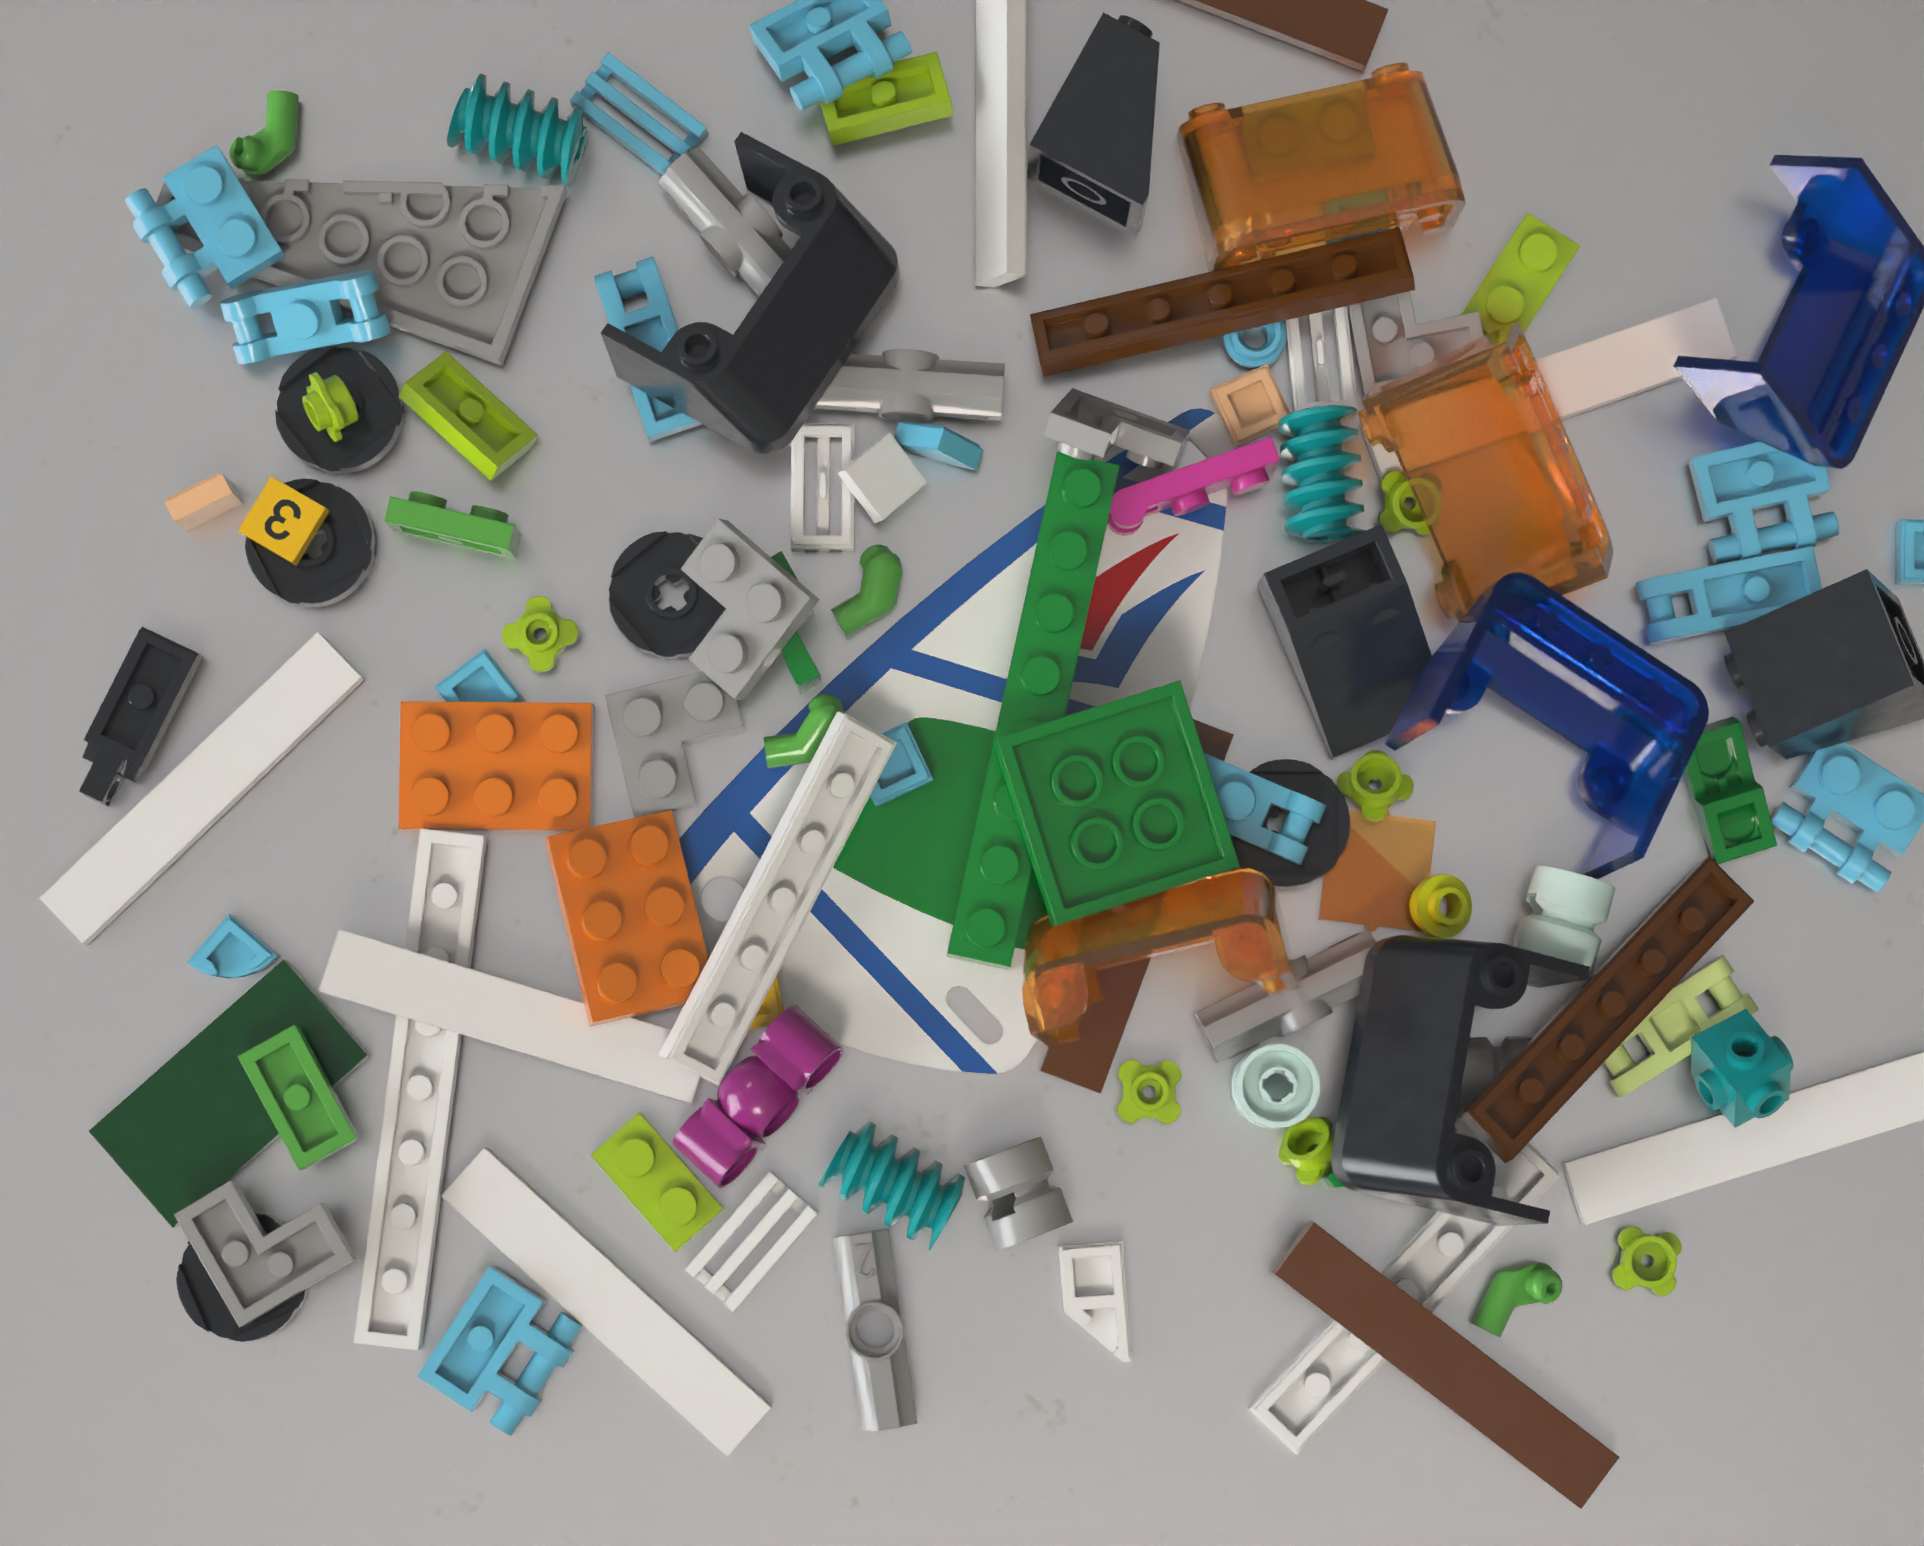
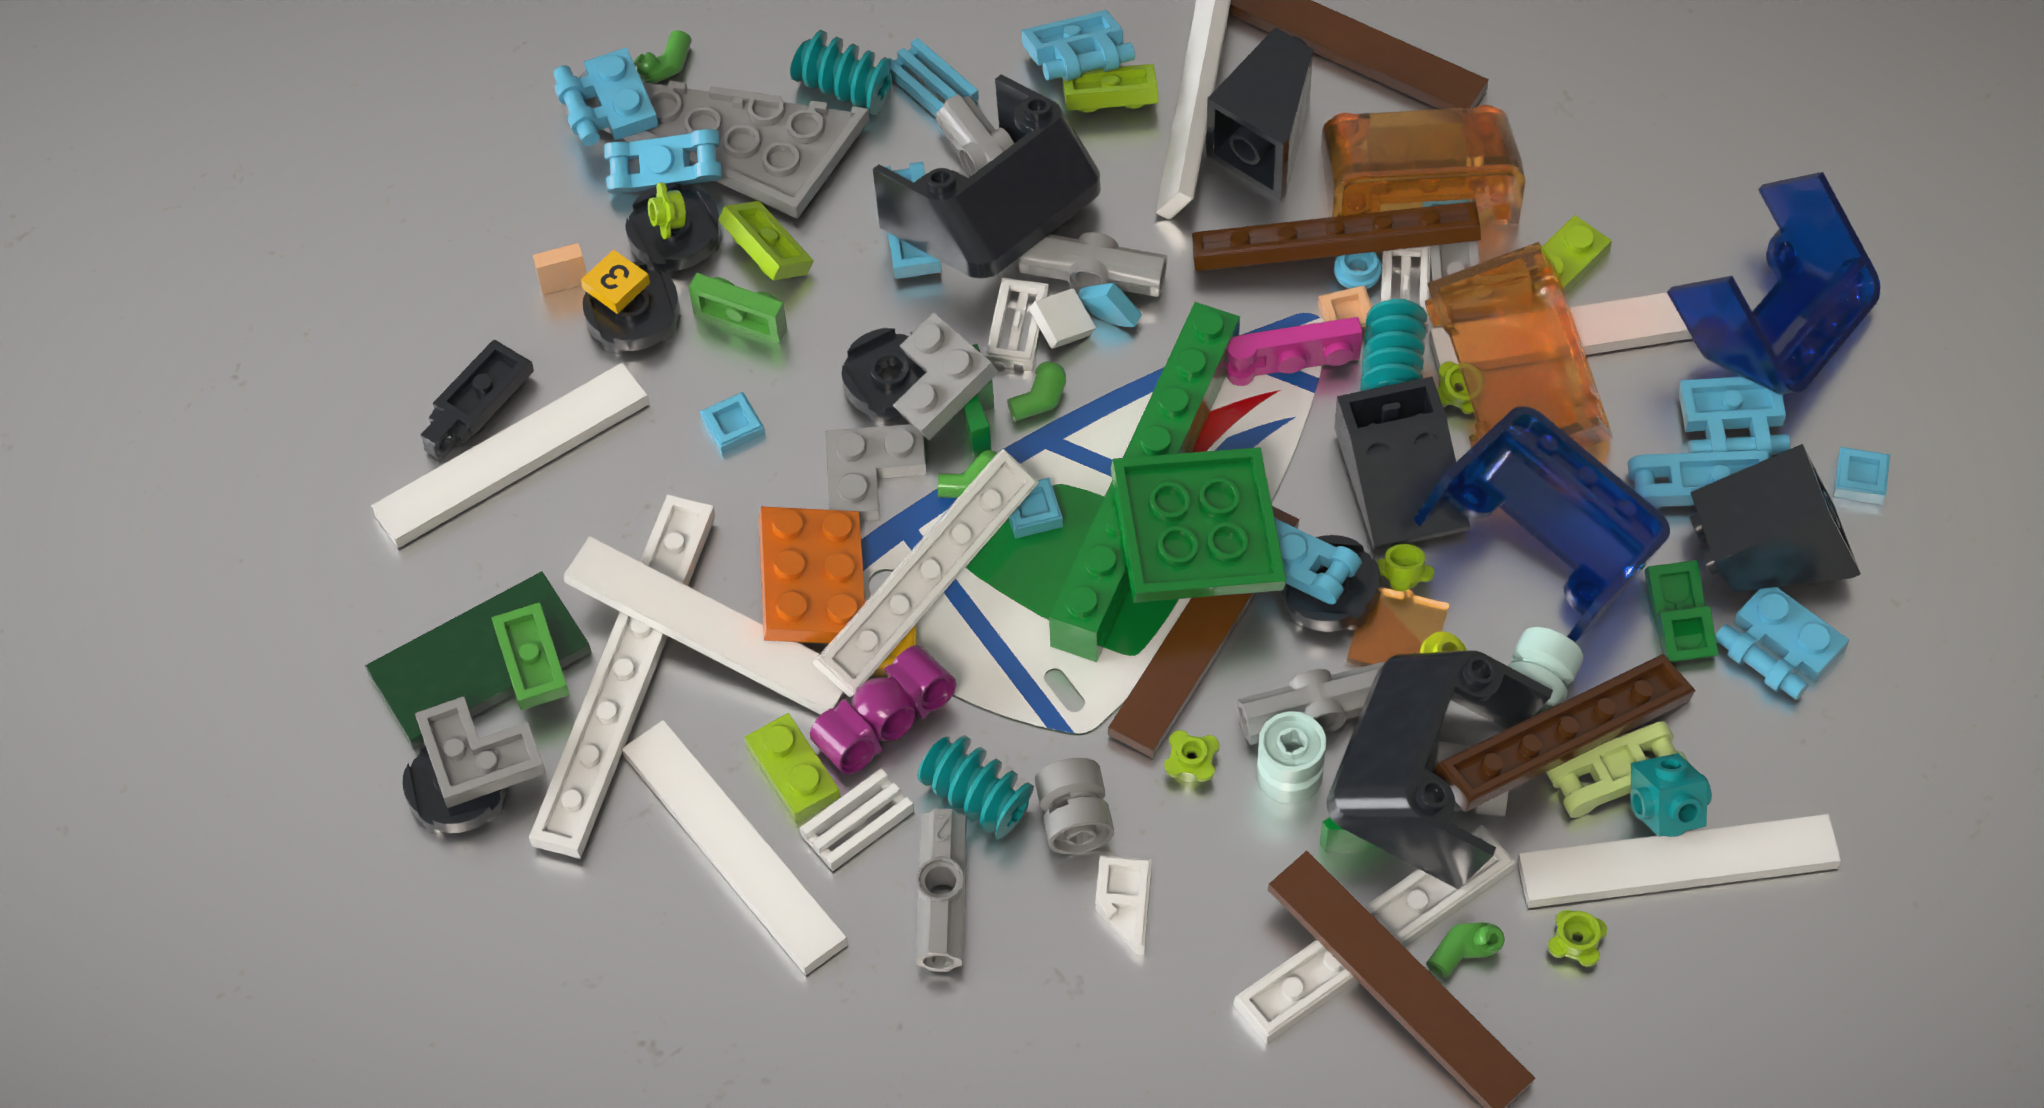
camera: 15 degrees right, 25 degrees down
medium azure tile [187,914,281,979] -> none
orange plate [398,701,594,831] -> none
medium azure plate [417,1266,583,1436] -> none
lime plate [502,596,579,672] -> none
clear orange windscreen [1022,867,1300,1047] -> none
light grey plate [1043,388,1190,469] -> none
lime plate [1279,1117,1335,1185] -> none

